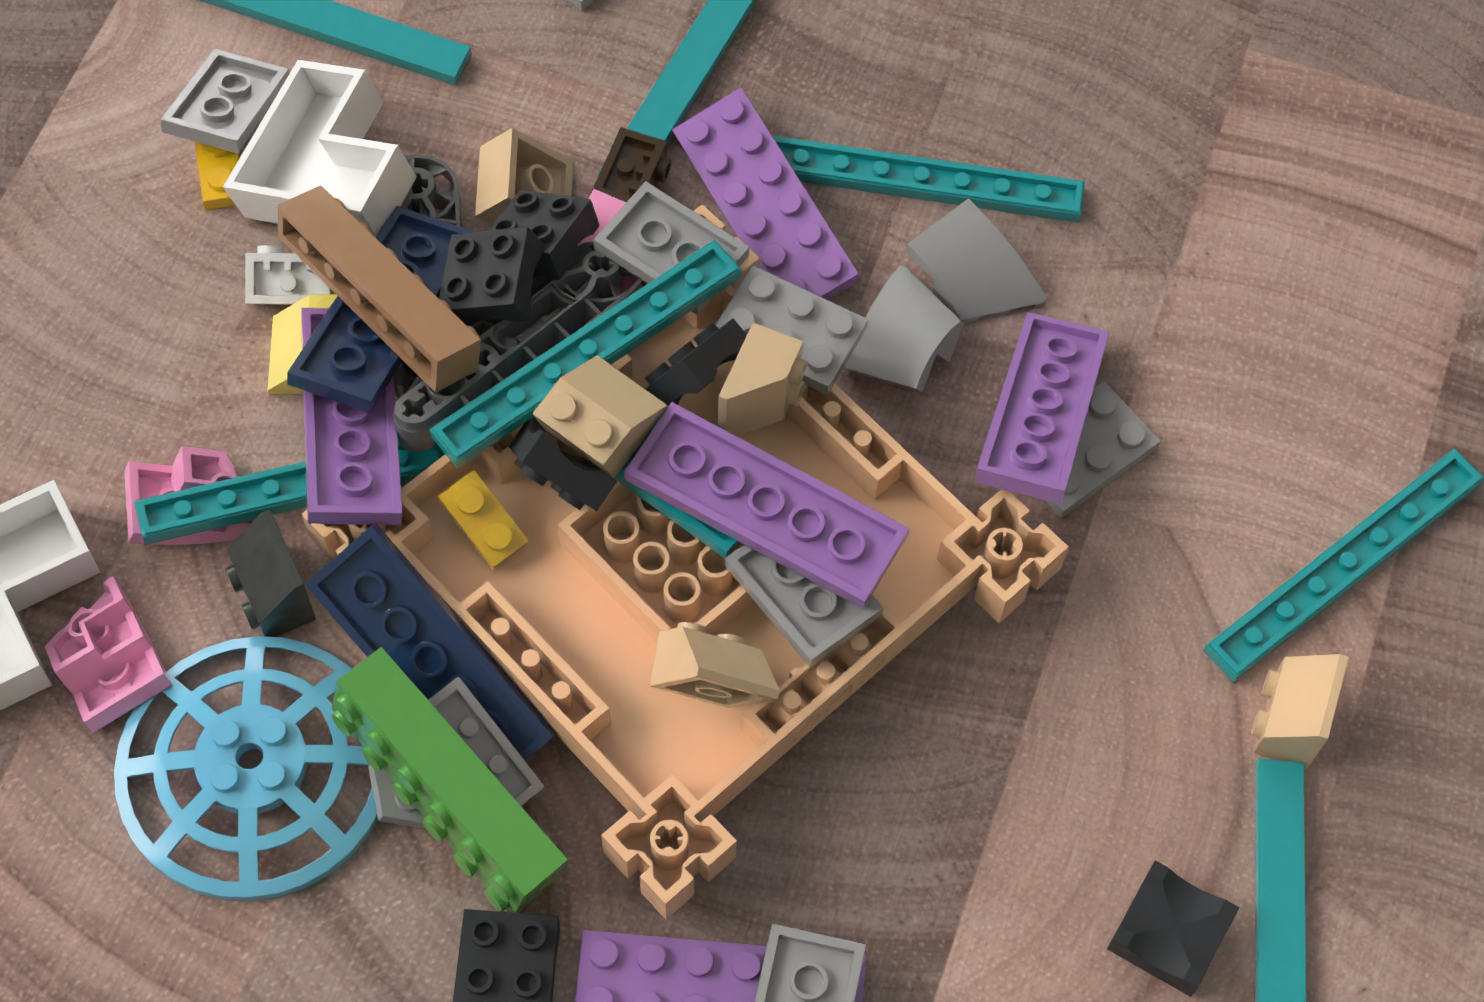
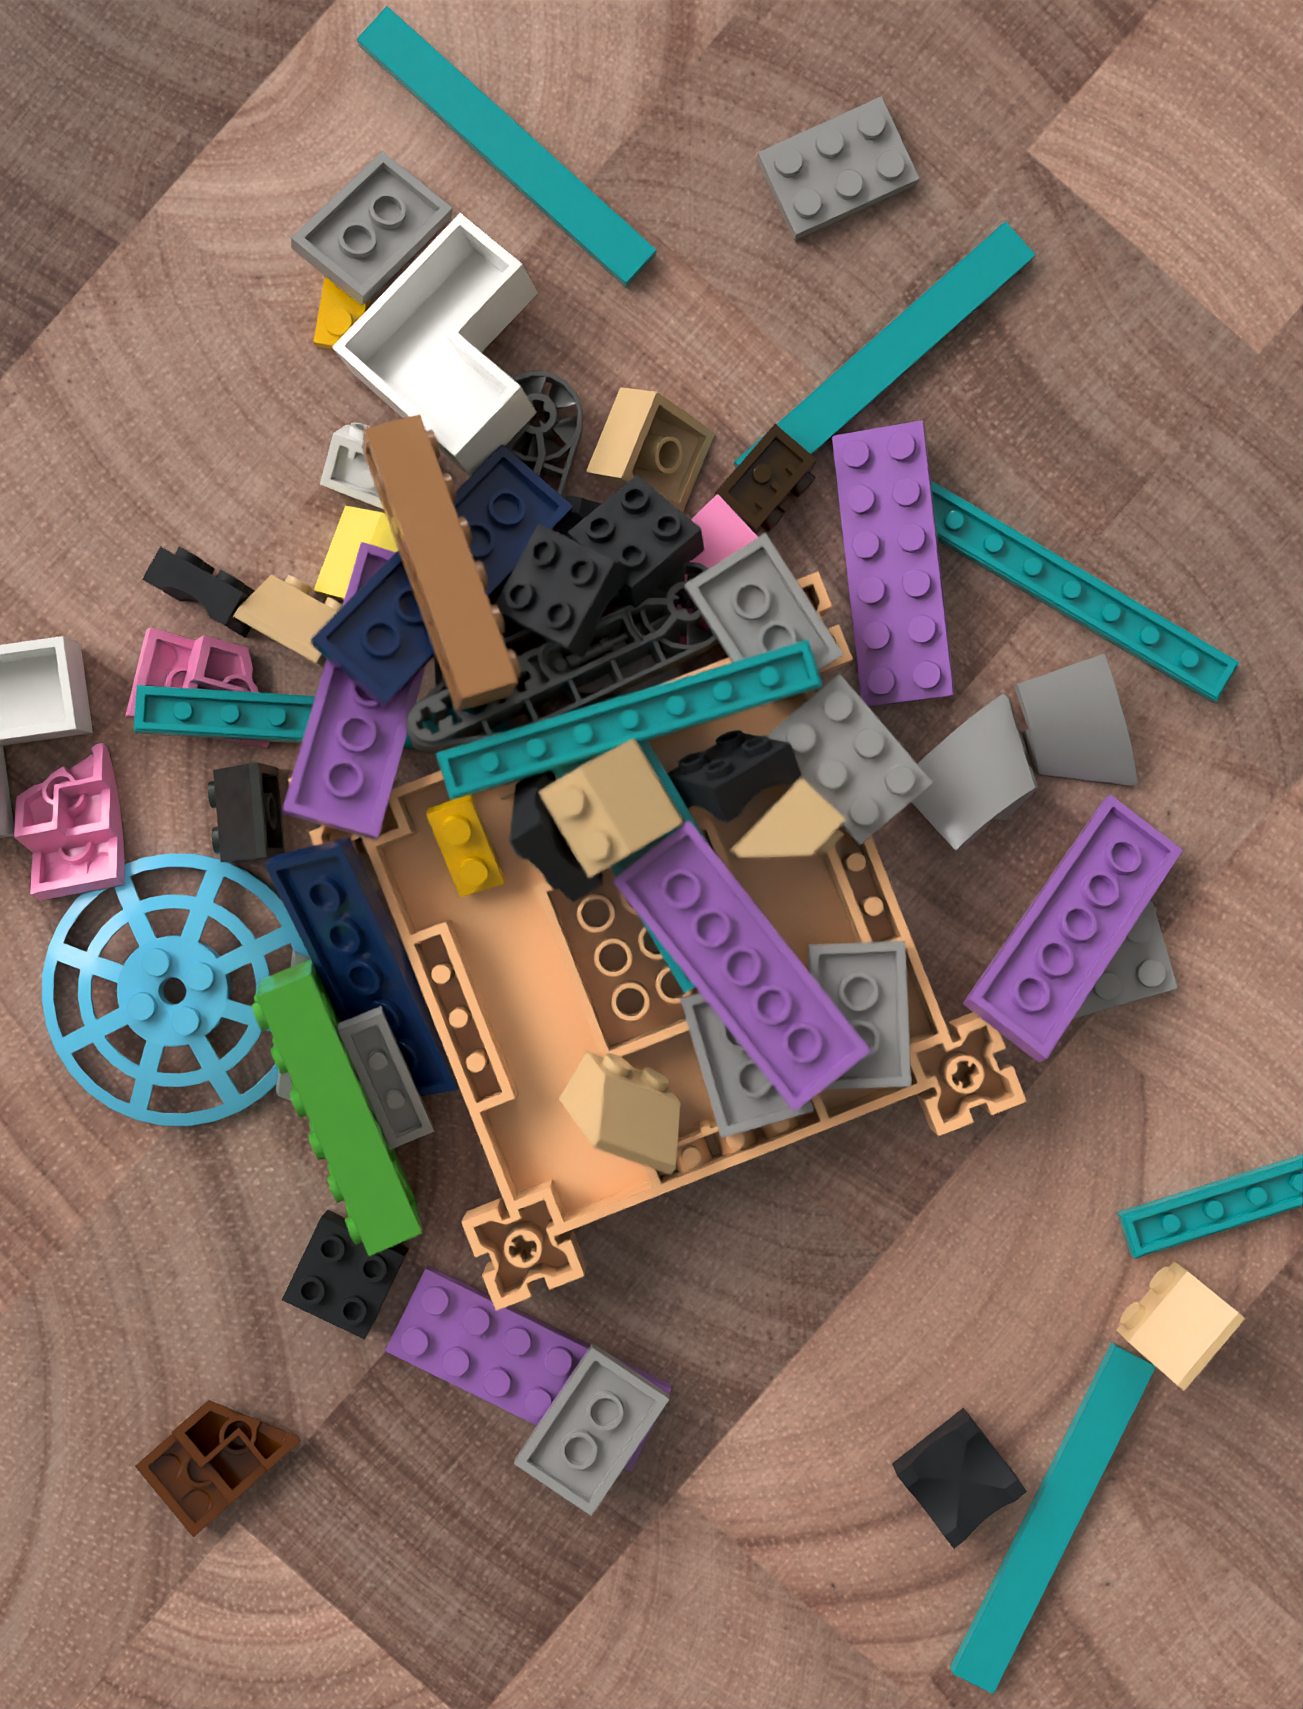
camera: 25 degrees right, 25 degrees up
none -> black brick [142,546,255,638]
none -> tan slope [234,574,342,668]
none -> light grey plate [807,941,911,1090]

